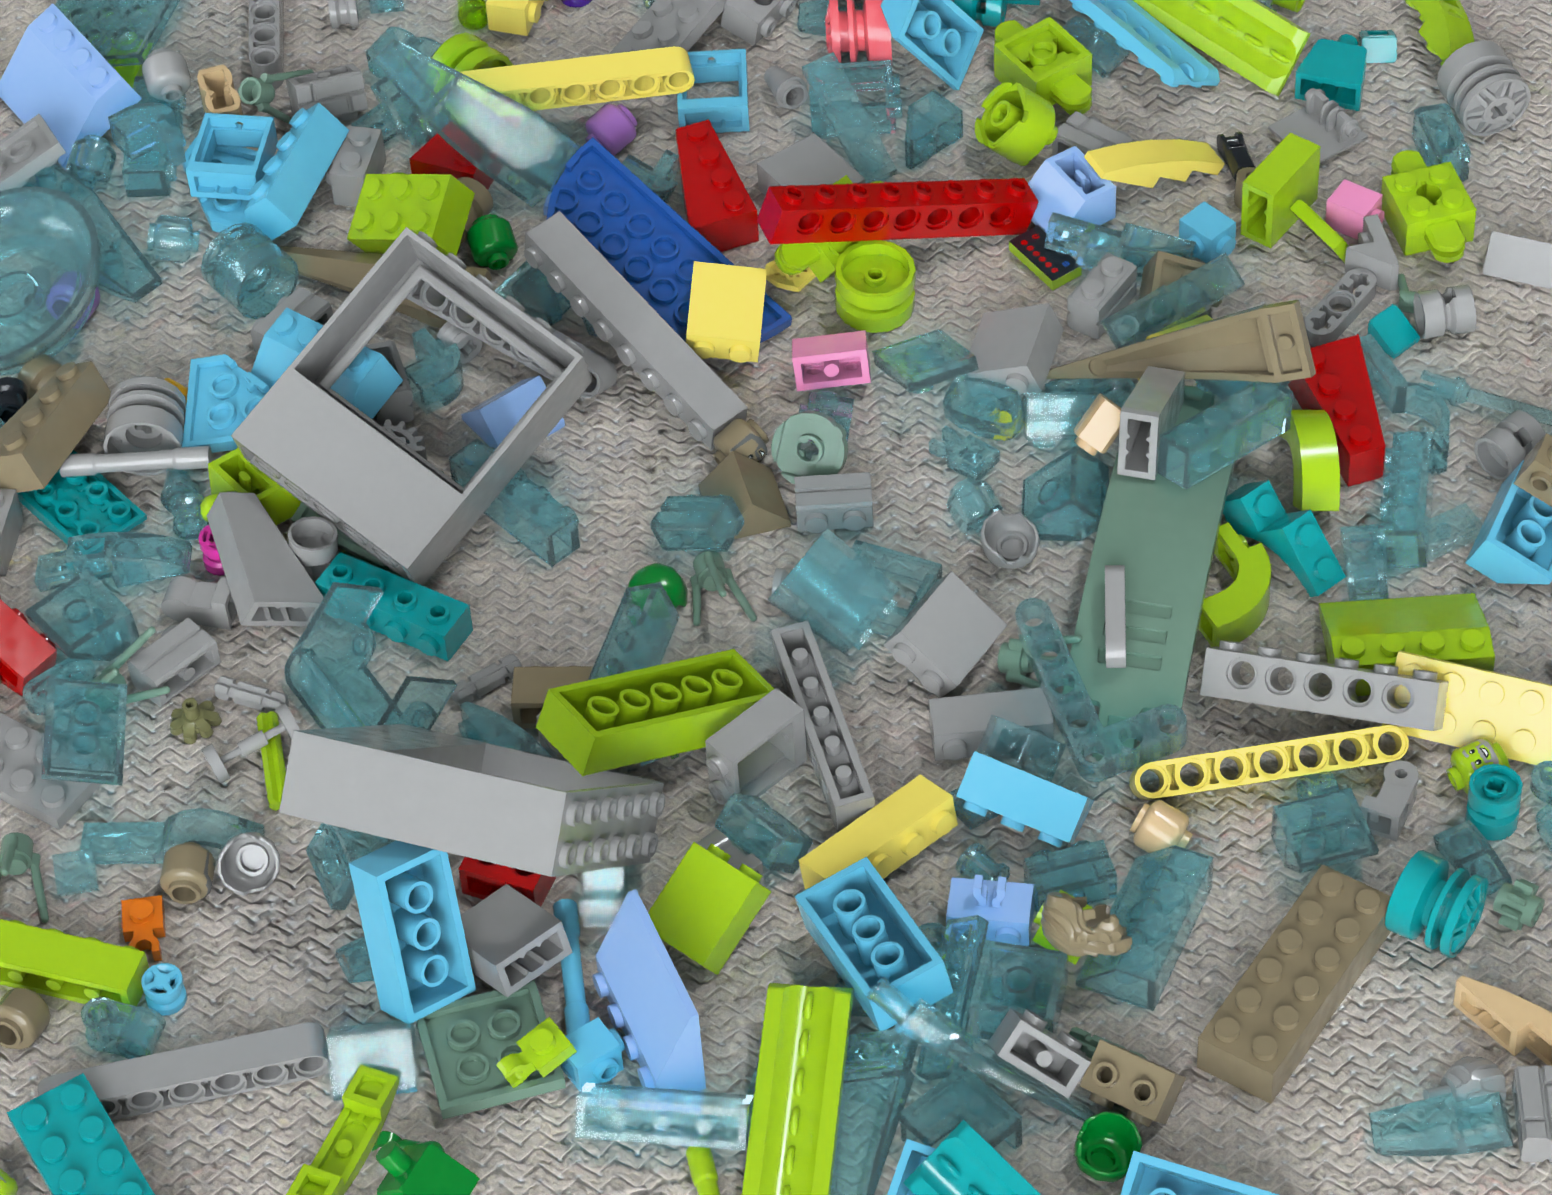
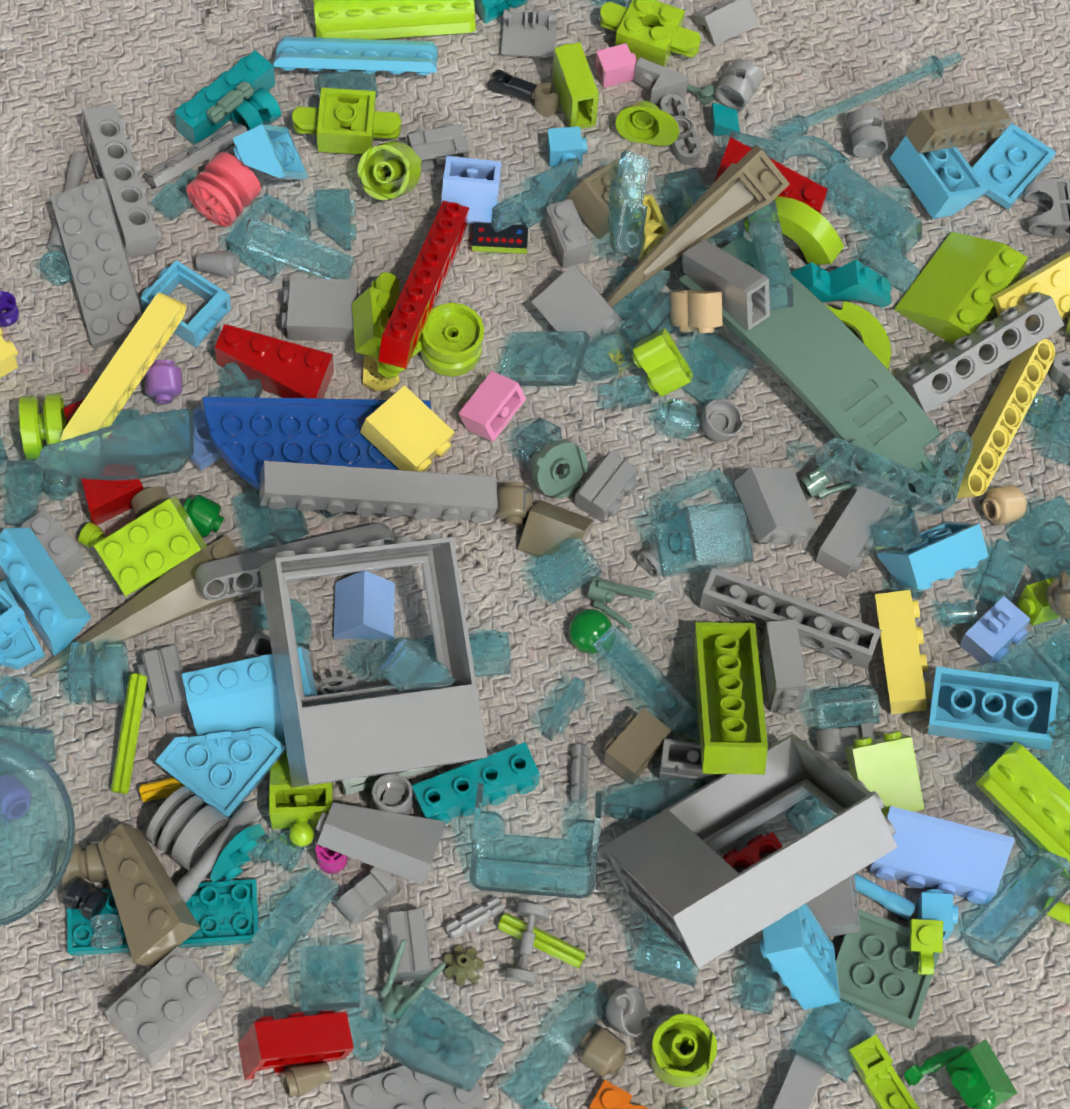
camera: 60 degrees left, 15 degrees up
light yellow slope [1084,139,1225,188] -> none
light grey beam [1105,565,1126,668] -> none
lime tile [1289,199,1349,264] -> none
none -> lime axle [111,673,147,794]
none -> teal slope [210,823,266,882]
none -> clear light blue slope [377,639,455,691]
none -> clear light blue plate [541,677,586,741]
none -> lime piece [615,100,680,146]
none -> lime brick [632,328,693,397]
none -> lime brick [650,1014,717,1088]

